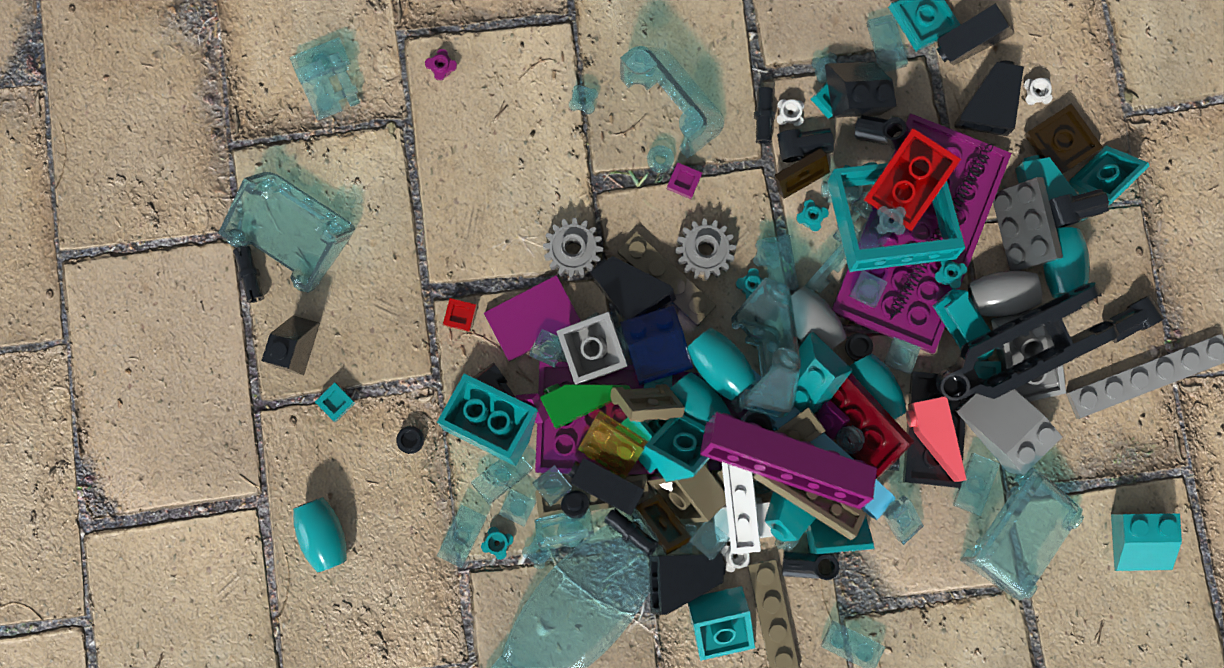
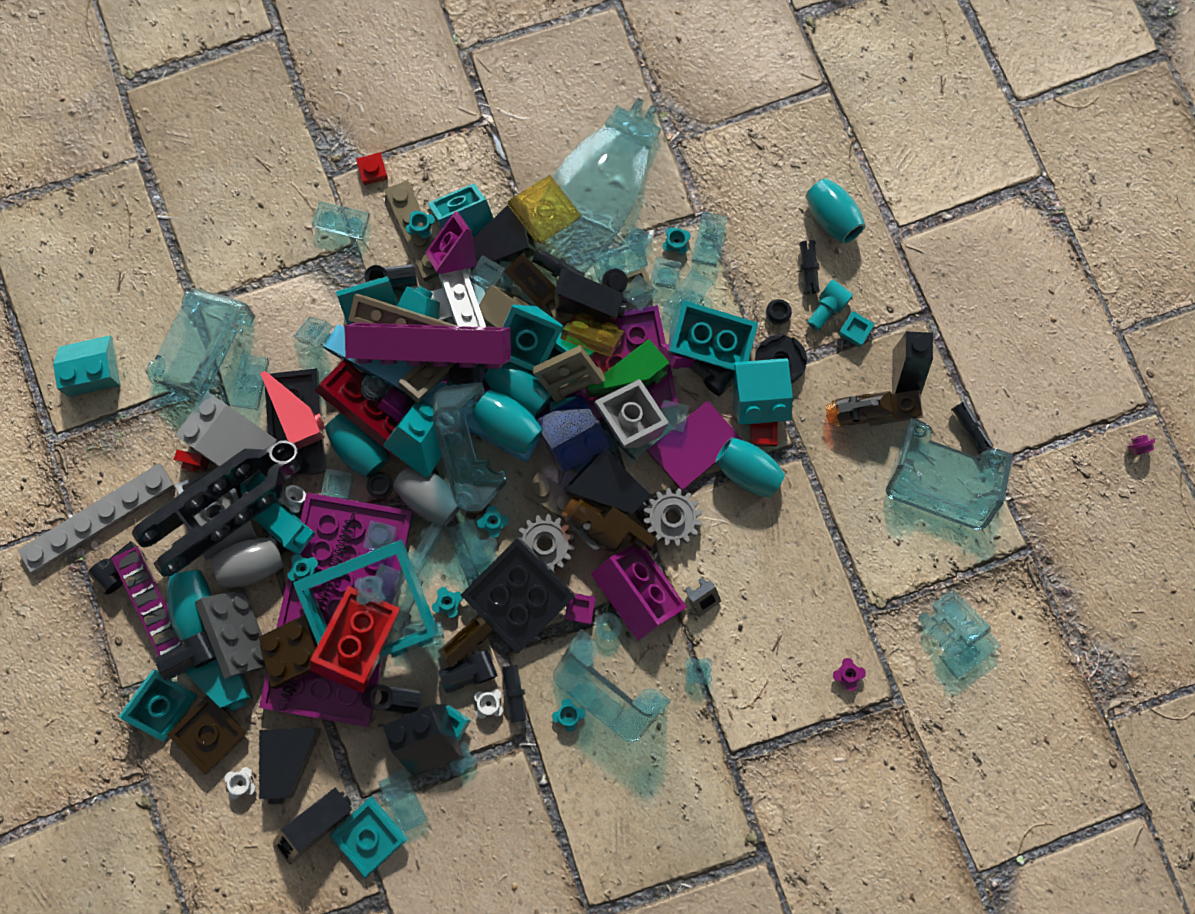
camera: 165 degrees right, 5 degrees down
none -> tile [111,546,183,657]
none -> red plate [173,449,209,473]
none -> dark brown plate [259,614,318,689]
none -> white plate [278,485,306,513]
none -> teal plate [406,210,435,239]
none -> magenta slope [425,211,477,274]
none -> black plate [460,537,577,654]
none -> clear yellow tile [507,175,582,245]
none -> teal plate [552,698,585,732]
none -> dark brown plate [561,497,658,552]
none -> magenta slope [591,545,687,641]
none -> black tile [686,578,721,617]
none -> teal piece [715,438,785,498]
none -> teal slope [733,358,793,425]
none -> black plate [754,334,807,384]
none -> black pin [799,240,820,295]
none -> teal pin [807,279,854,332]
none -> dark brown plate [826,390,924,426]
none -> magenta plate [1127,434,1155,455]

